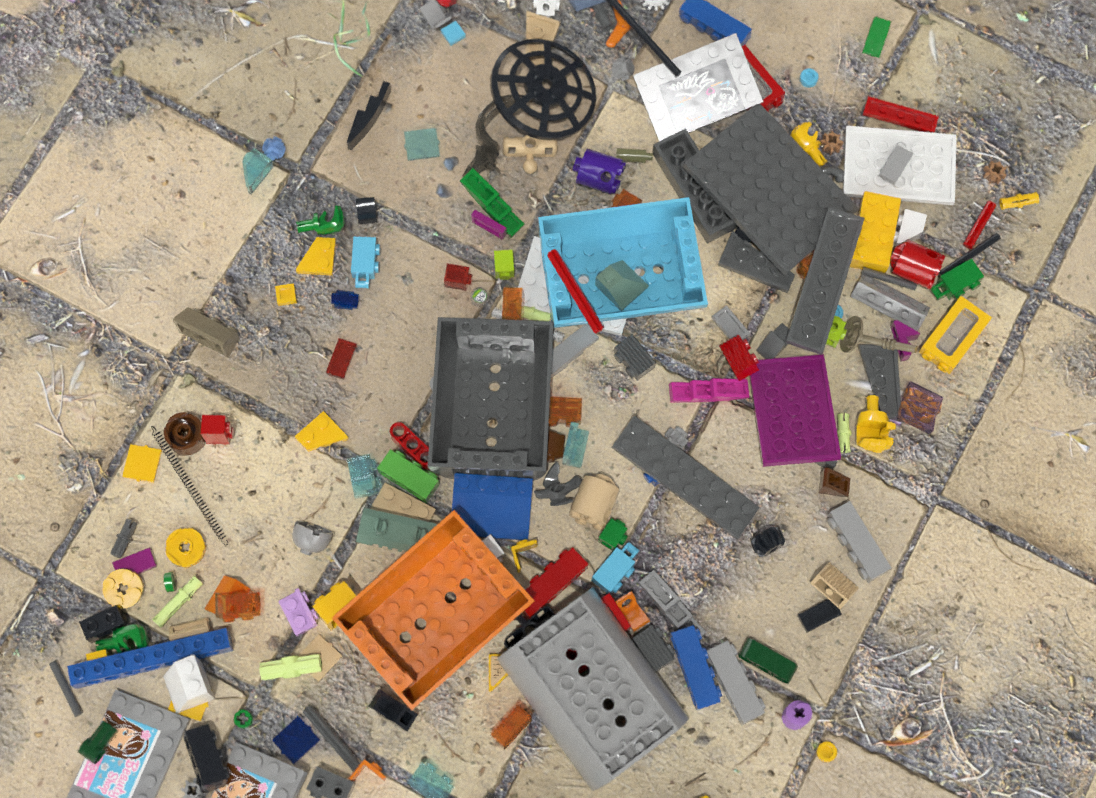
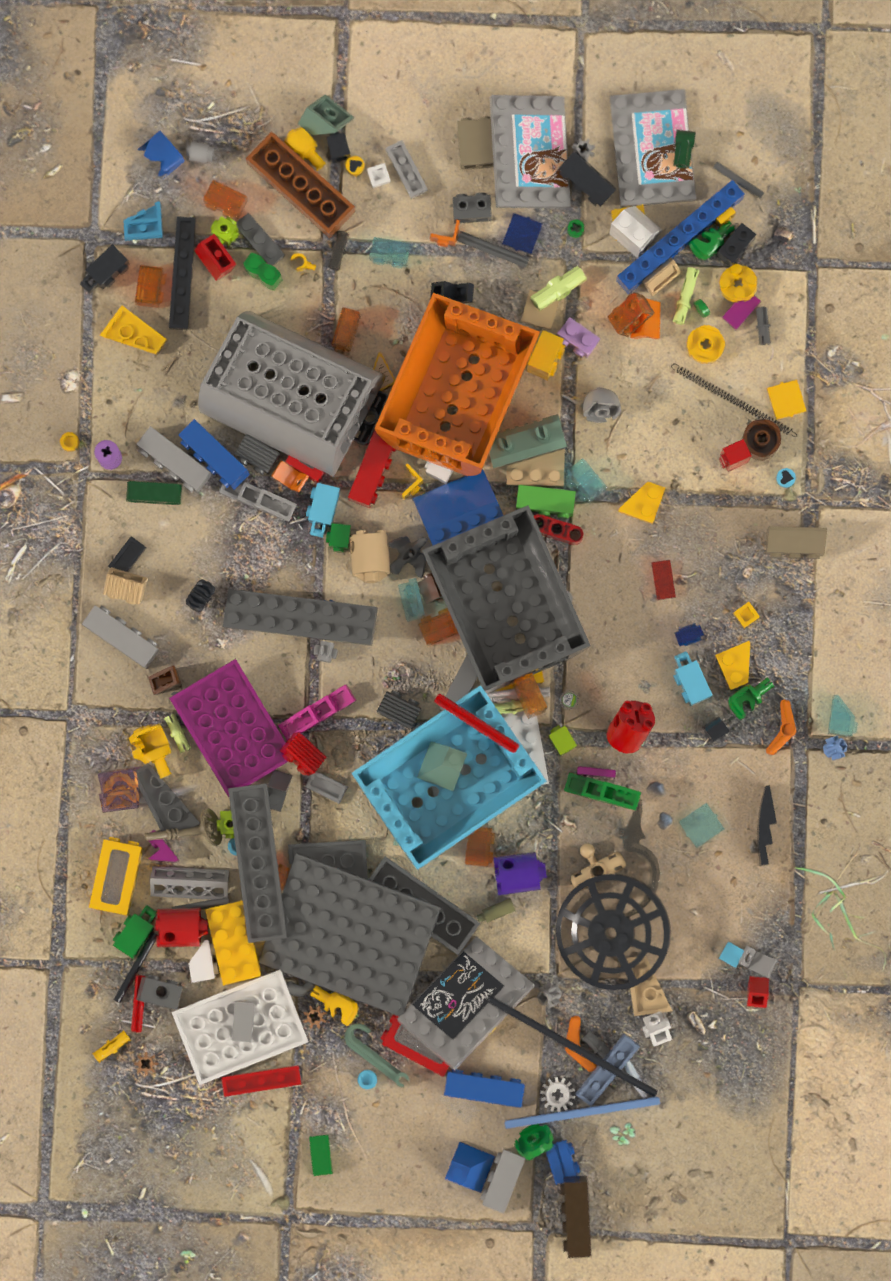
camera: 160 degrees right, 10 degrees up
clear red brick [444,263,473,291] -> none
none -> dark grey brick [136,975,183,1010]
none -> sand green piece [345,1023,409,1088]
none -> red cylinder [606,700,655,754]
none -> orange piece [766,699,796,755]
none -> medium azure tile [776,468,796,488]

